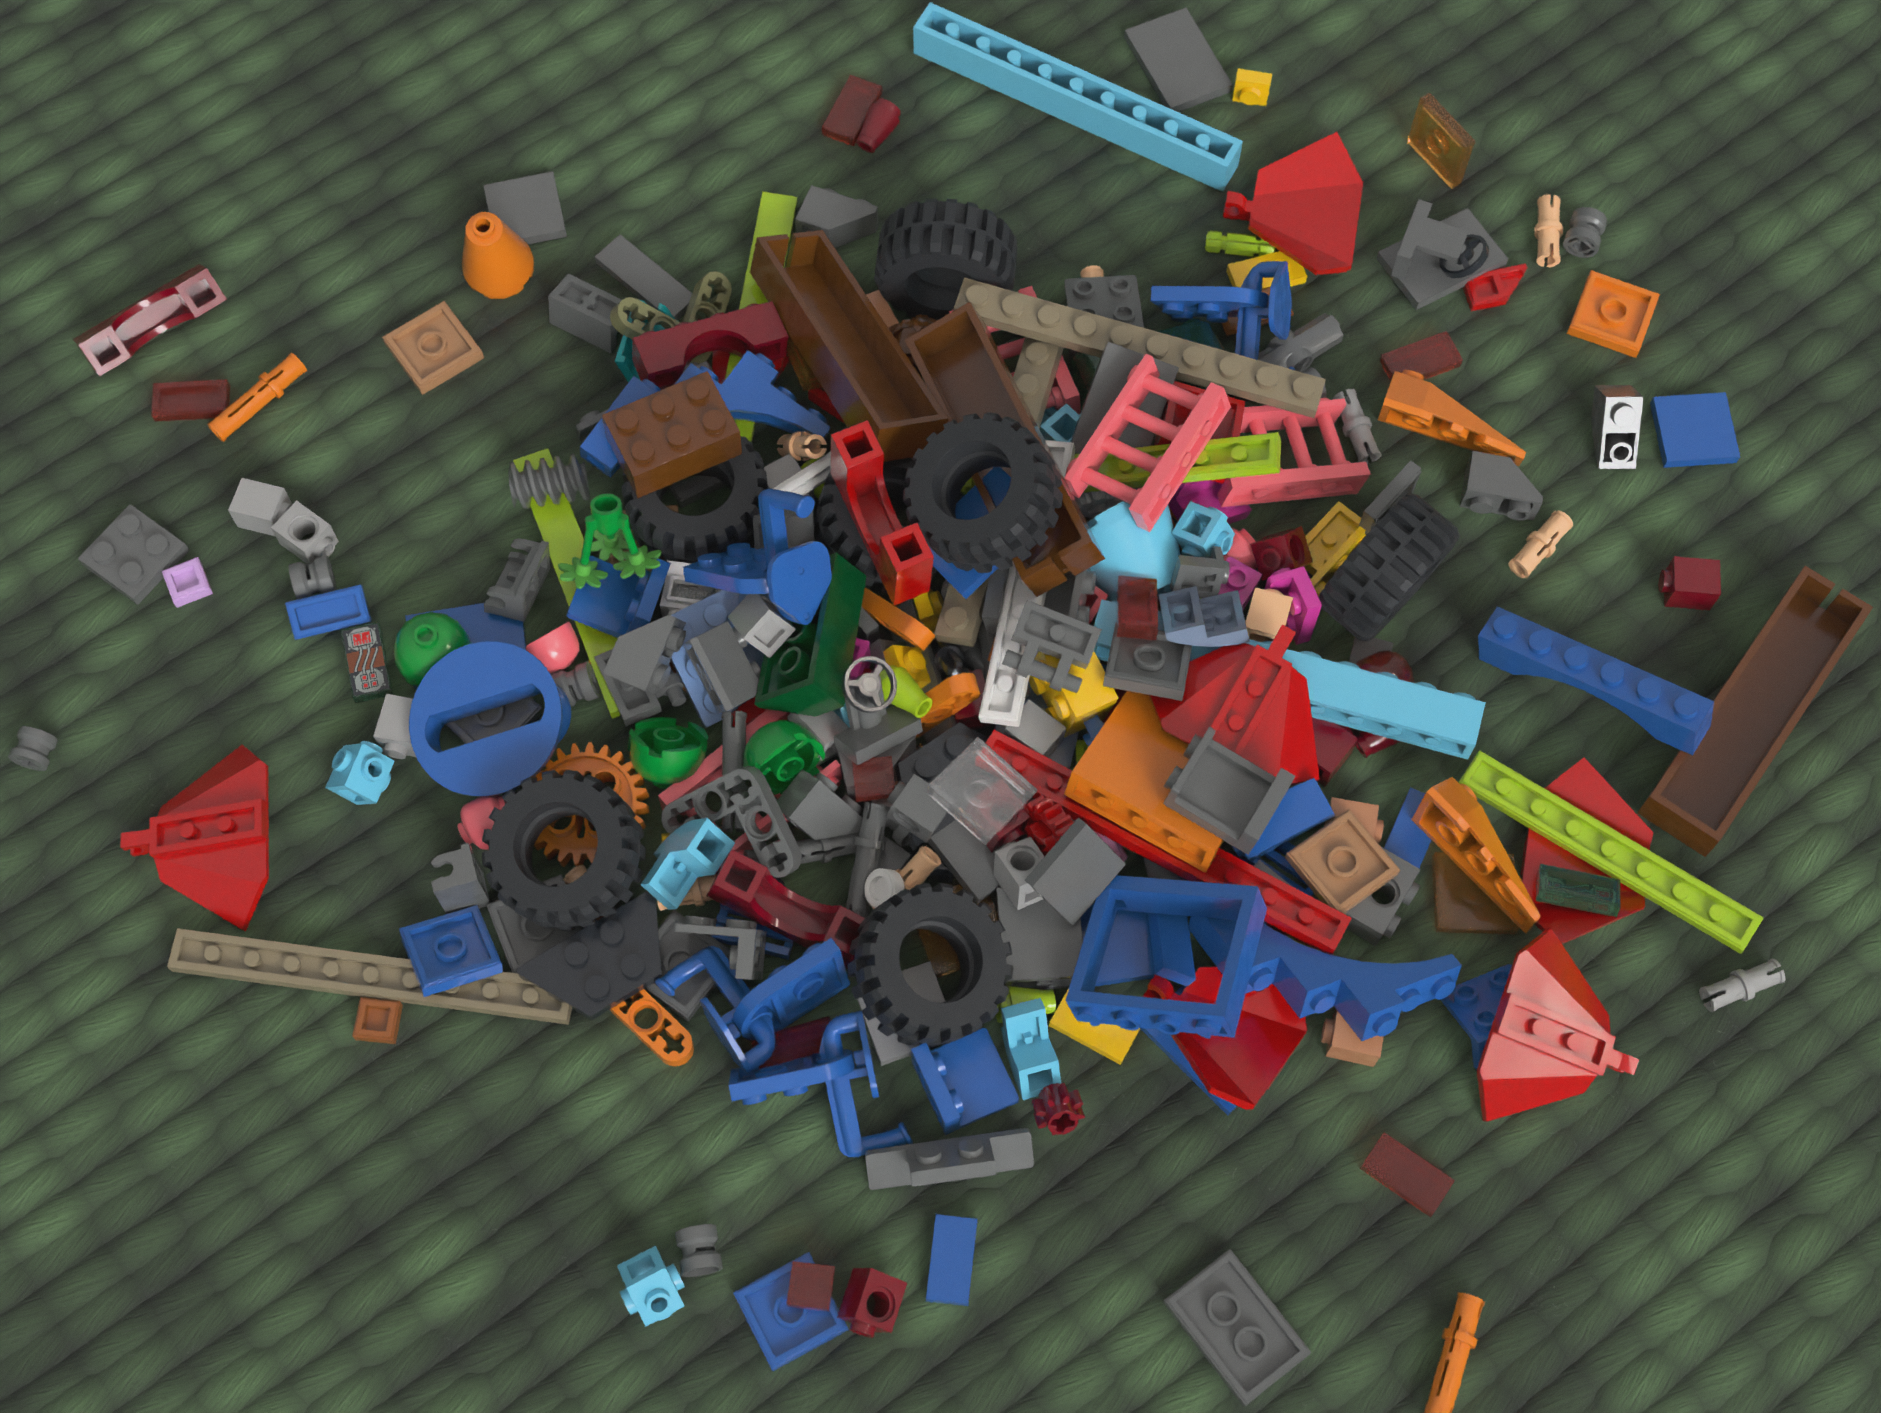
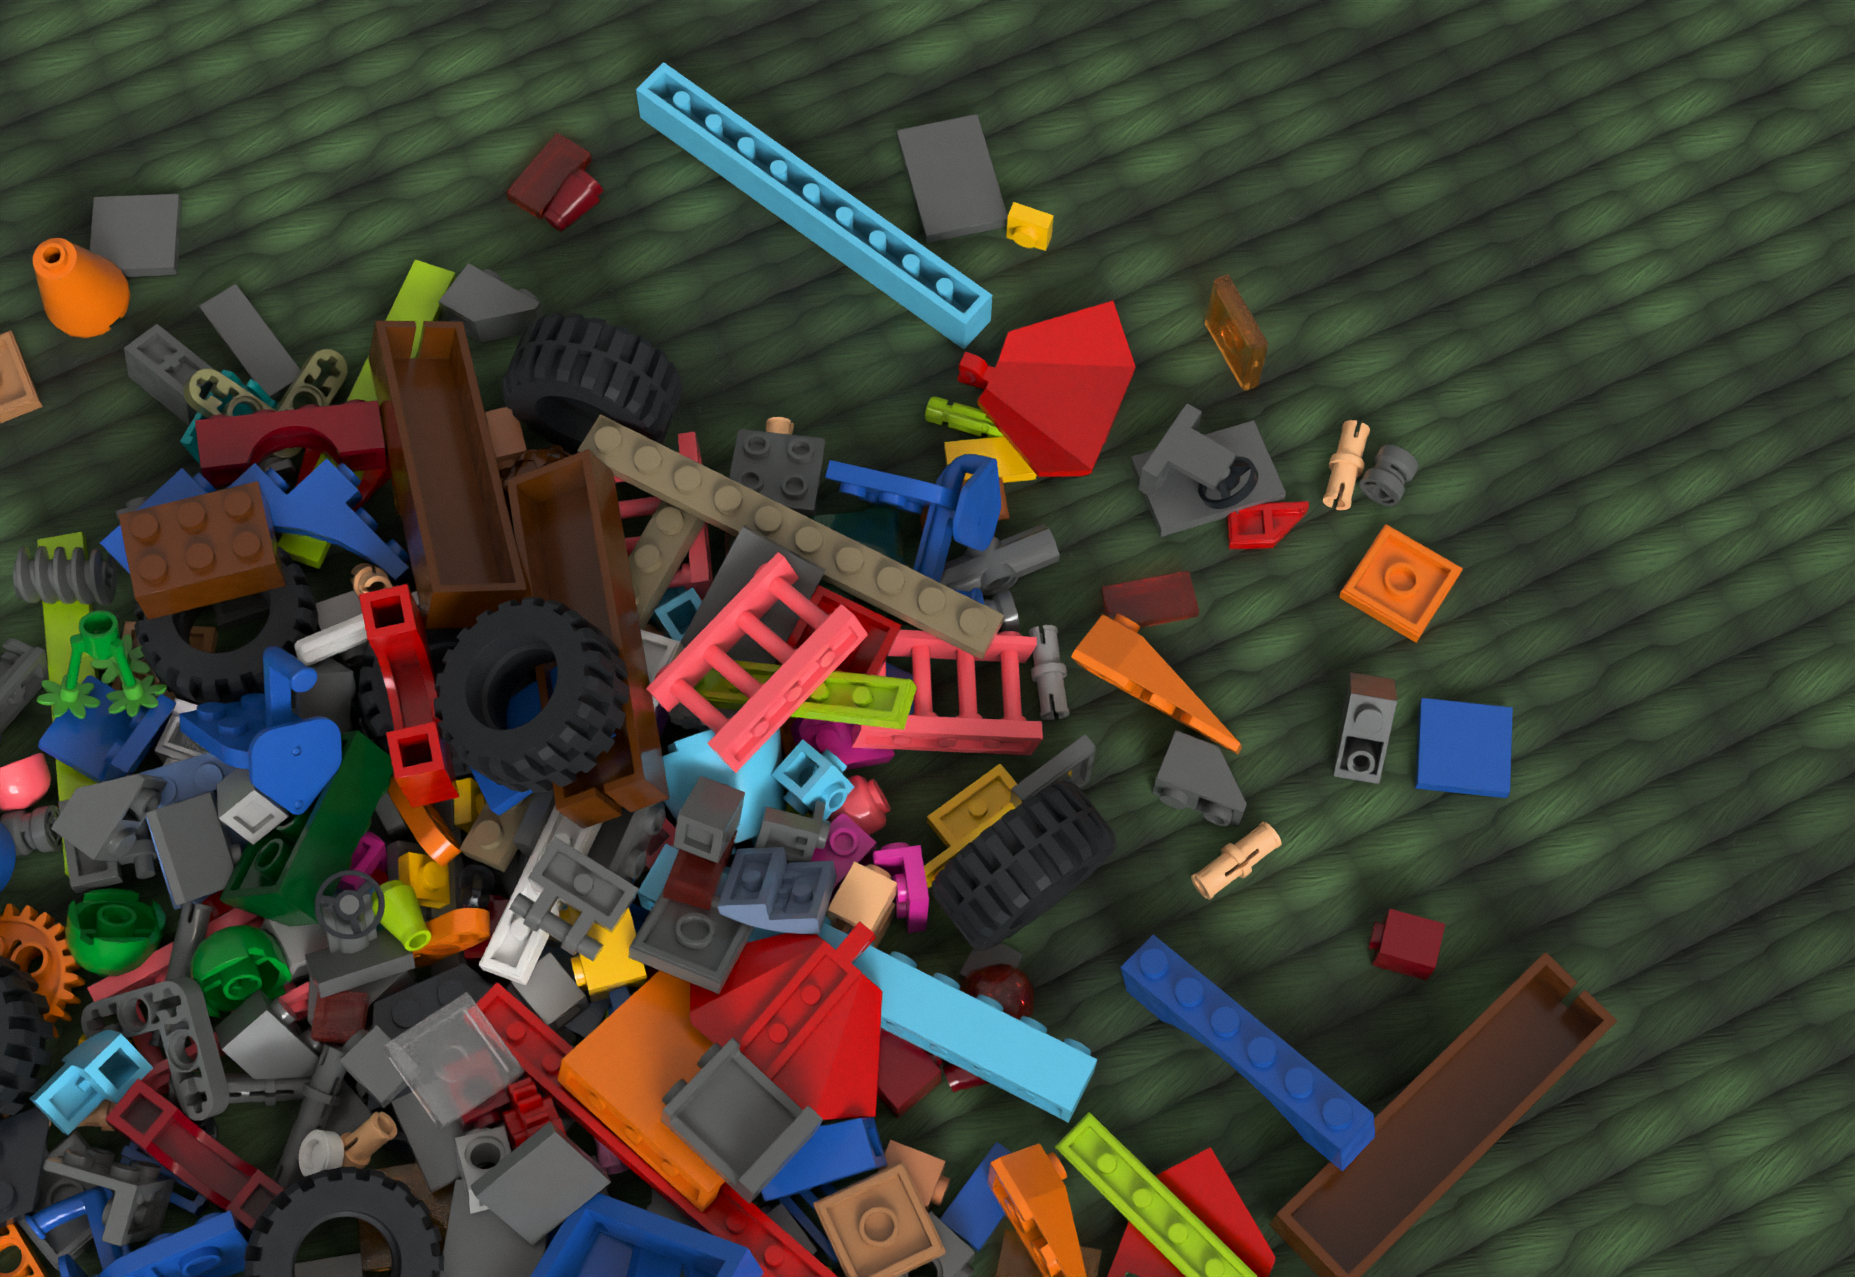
camera: 10 degrees right, 0 degrees up
dark red brick [1250,526,1313,581] -> none
none -> dark grey brick [673,776,745,863]

